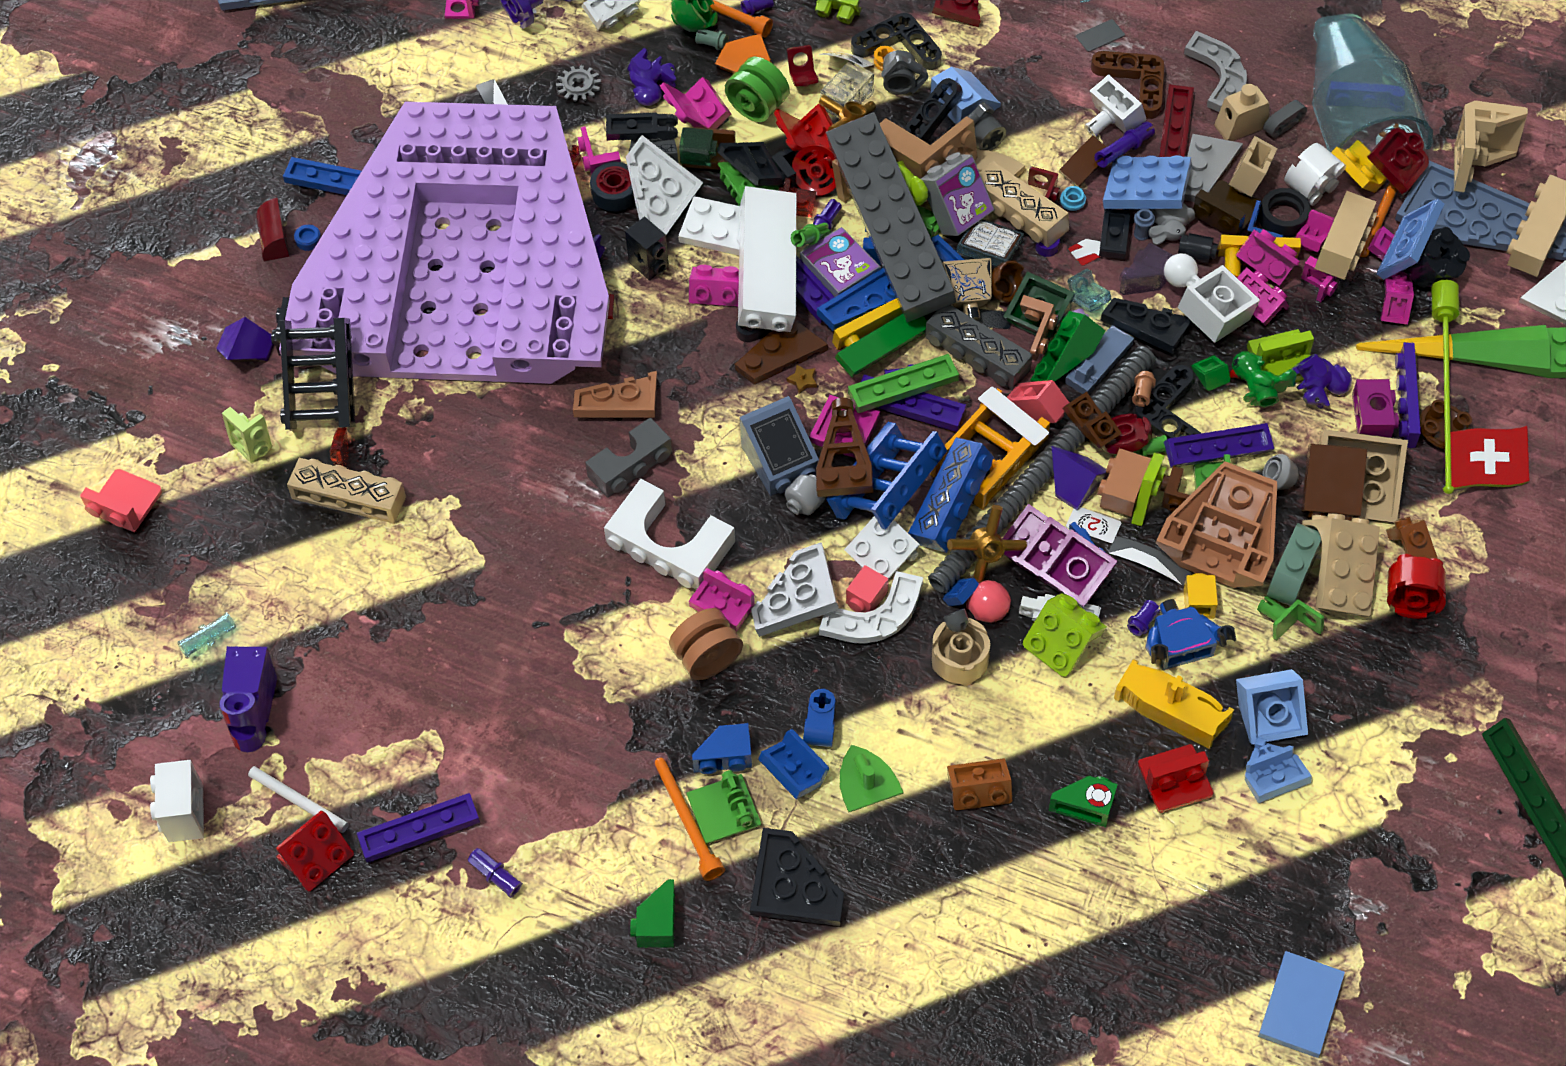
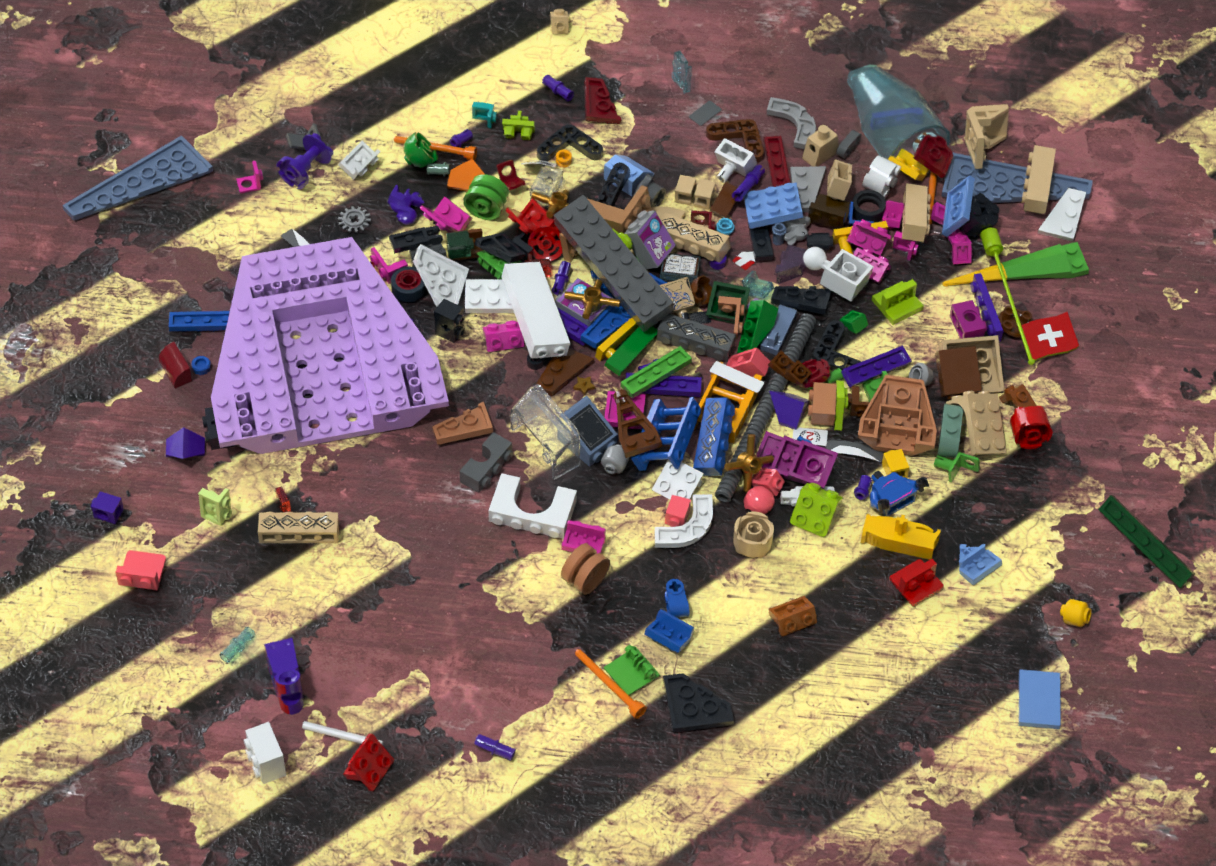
camera: 20 degrees left, 5 degrees down
black fence [276,318,356,430] -> none
dark purple plate [357,793,480,863] -> none
green slope [630,879,675,948] -> none
blue slope [692,723,752,774] -> none
light grey plate [751,542,839,637] -> none
bright green axle [791,223,831,247] -> none
bright green shield [840,744,903,813] -> none
dark grey piece [881,50,929,95] -> none
blue tile [943,578,979,606] -> none
dark grey hinge [943,609,969,633] -> none
green slope [1049,776,1118,827] -> none
nougat pin [1132,371,1156,407] -> none
green animal [1229,351,1297,407] -> none
light blue slope [1236,669,1308,744] -> none
dark purple animal [1291,354,1352,409] -> none
none -> dark purple brick [91,492,124,524]
none -> clear windscreen [509,384,580,480]
none -> pearl gold bar [564,279,621,319]
none -> tan piece [674,175,715,210]
none -> coral bracket [751,468,785,496]
none -> yellow head [1060,599,1092,627]

